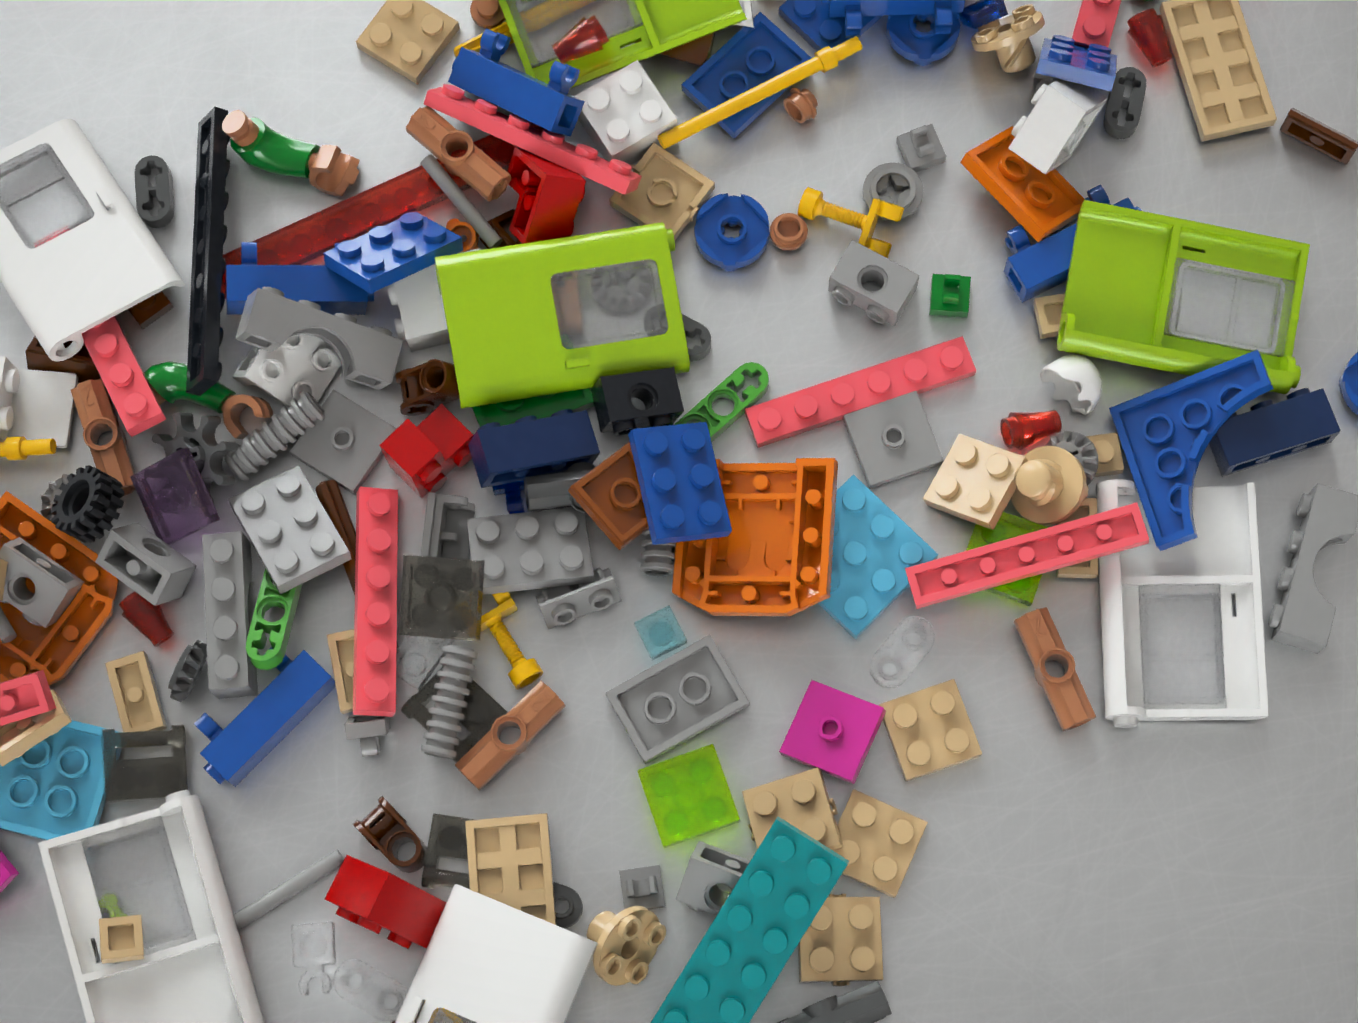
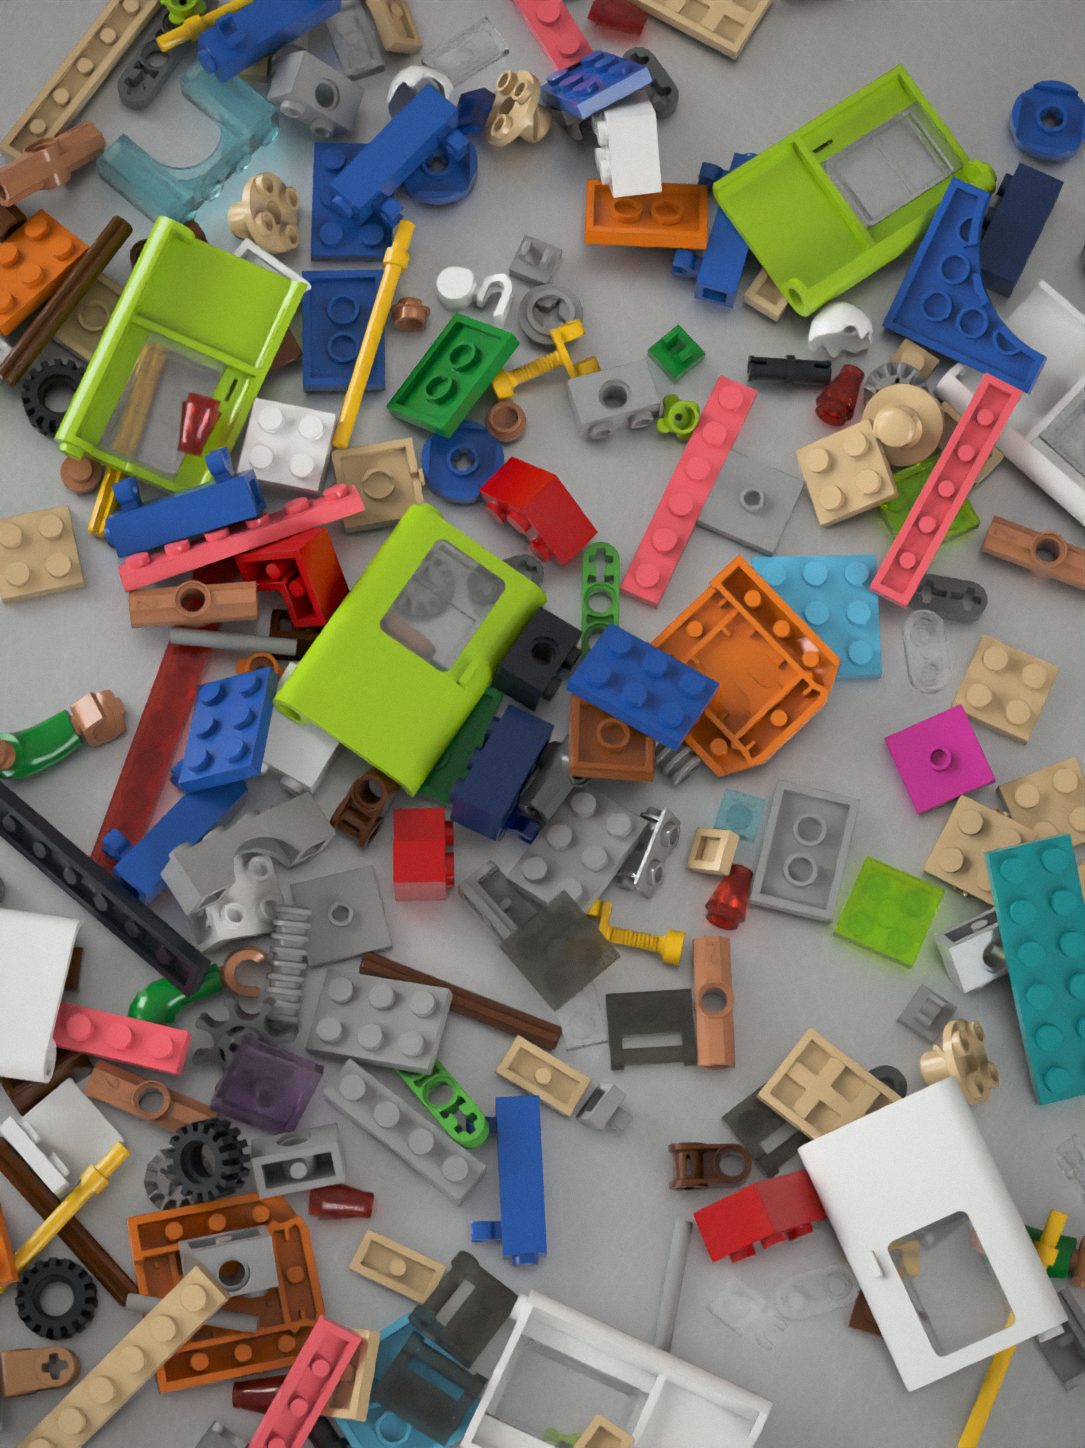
camera: 55 degrees left, 0 degrees up
dark grey gear [168,640,207,702] -> none
coral plate [353,486,398,717] -> none
light grey piece [421,644,478,759] -> none
none -> clear smoke plate [370,1330,489,1448]
none -> green plate [386,313,520,439]
none -> white leg [437,266,513,328]
none -> red brick [478,456,598,567]
none -> lime plate [656,394,700,440]
none -> tan plate [686,827,739,876]
none -> clear red cone [705,864,753,930]
none -> black pin [747,355,832,387]
none -> dark grey beam [909,574,988,623]

